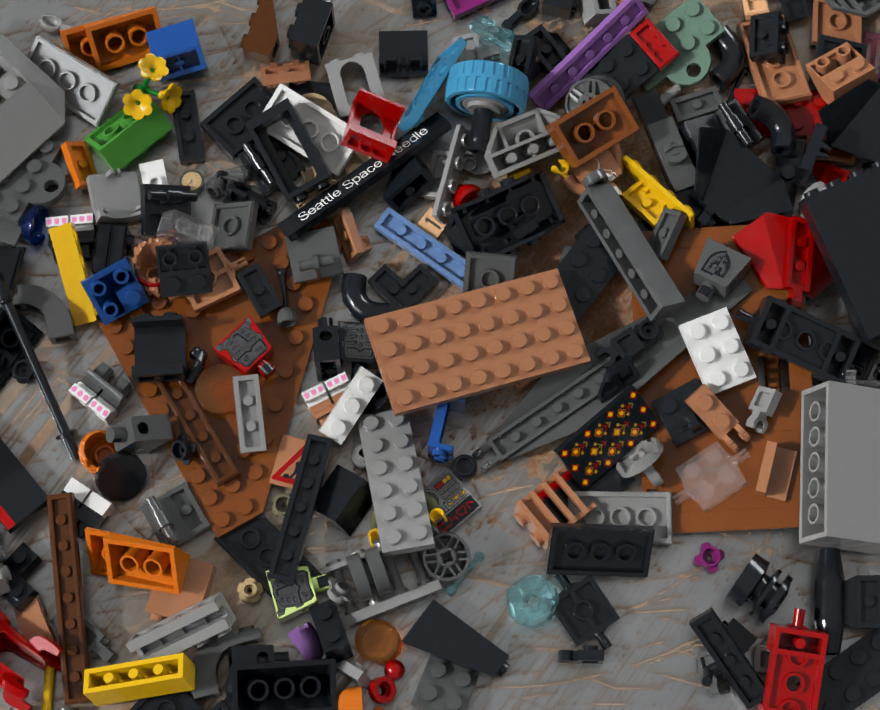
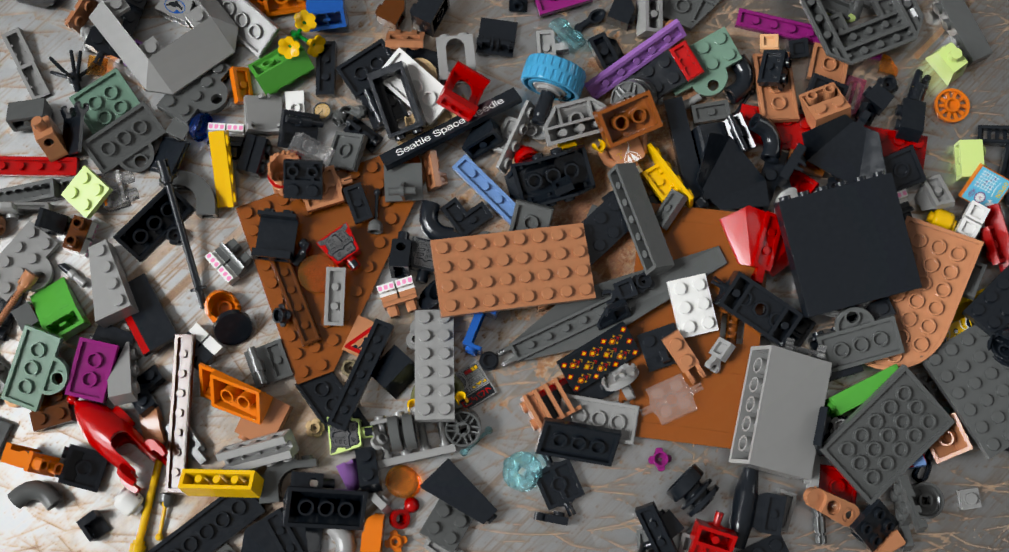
camera: 10 degrees right, 5 degrees up
blue slope [81,258,149,325] -> none
dark grey torso [106,414,173,454] -> none
white plate [319,366,383,445] -> none
dark azure wing [397,37,468,132] -> none
light nougat tile [416,207,449,240] -> none
black slope [508,35,544,83] -> none
dark grey tile [582,169,608,188] -> none
dark grey piece [646,116,695,193] -> none
dark grey torso [694,238,751,302] -> none
nougat panel [755,440,797,502] -> none

